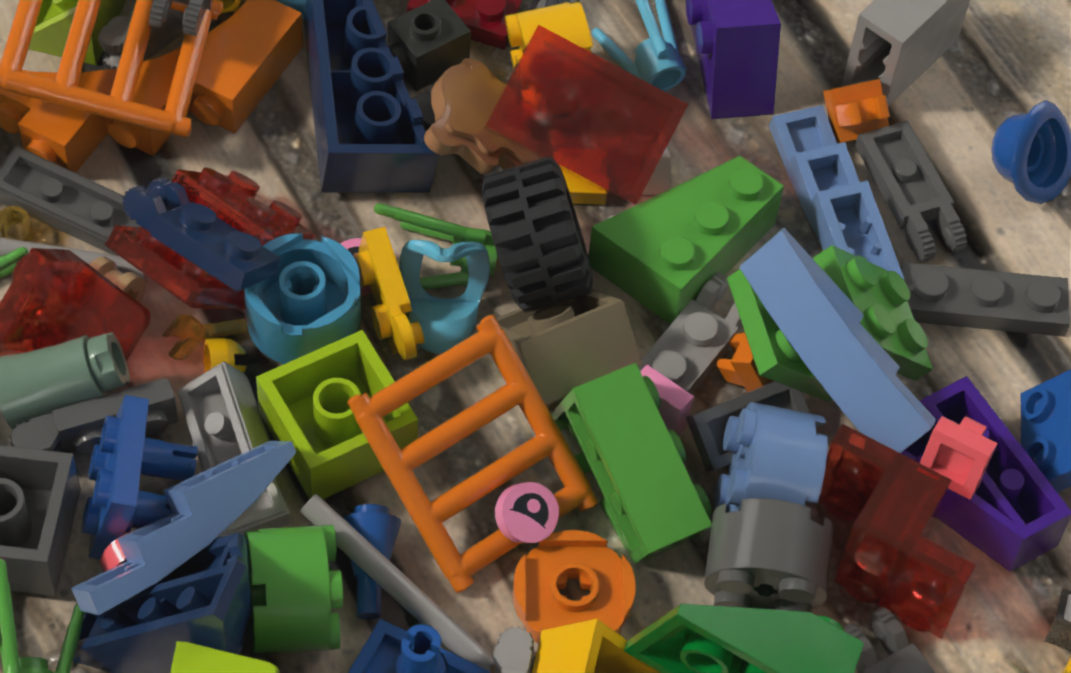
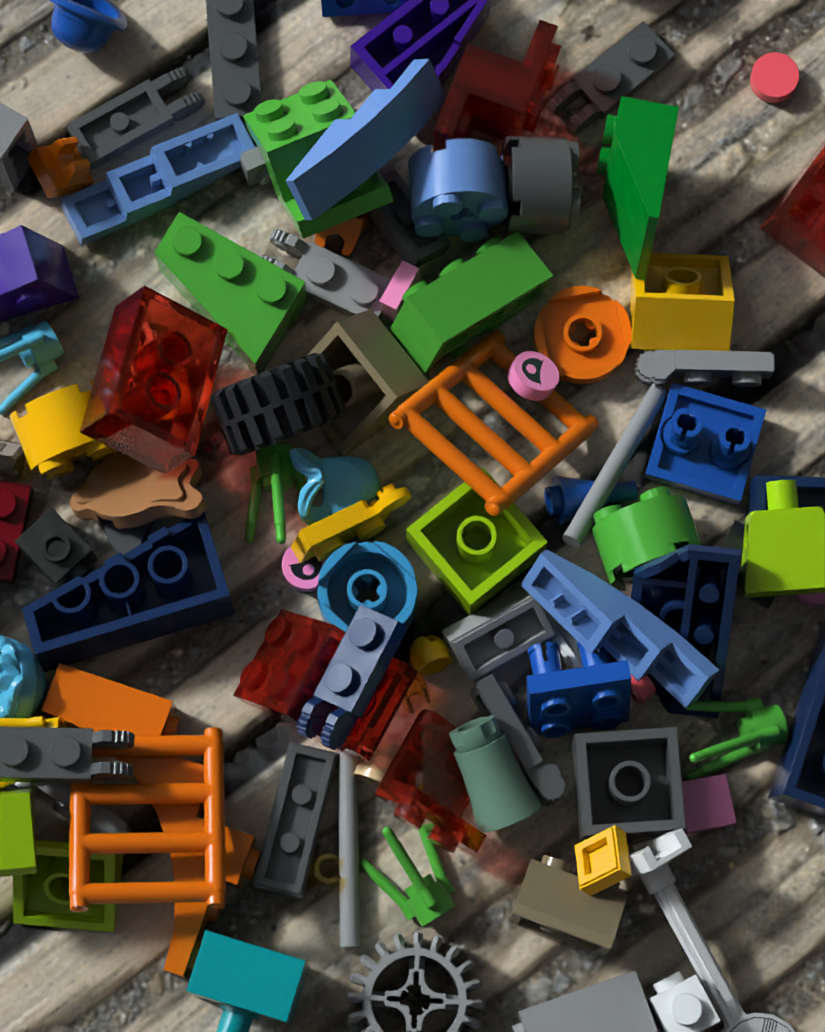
camera: 95 degrees left, 20 degrees up
coral tile [916,416,998,500] -> none

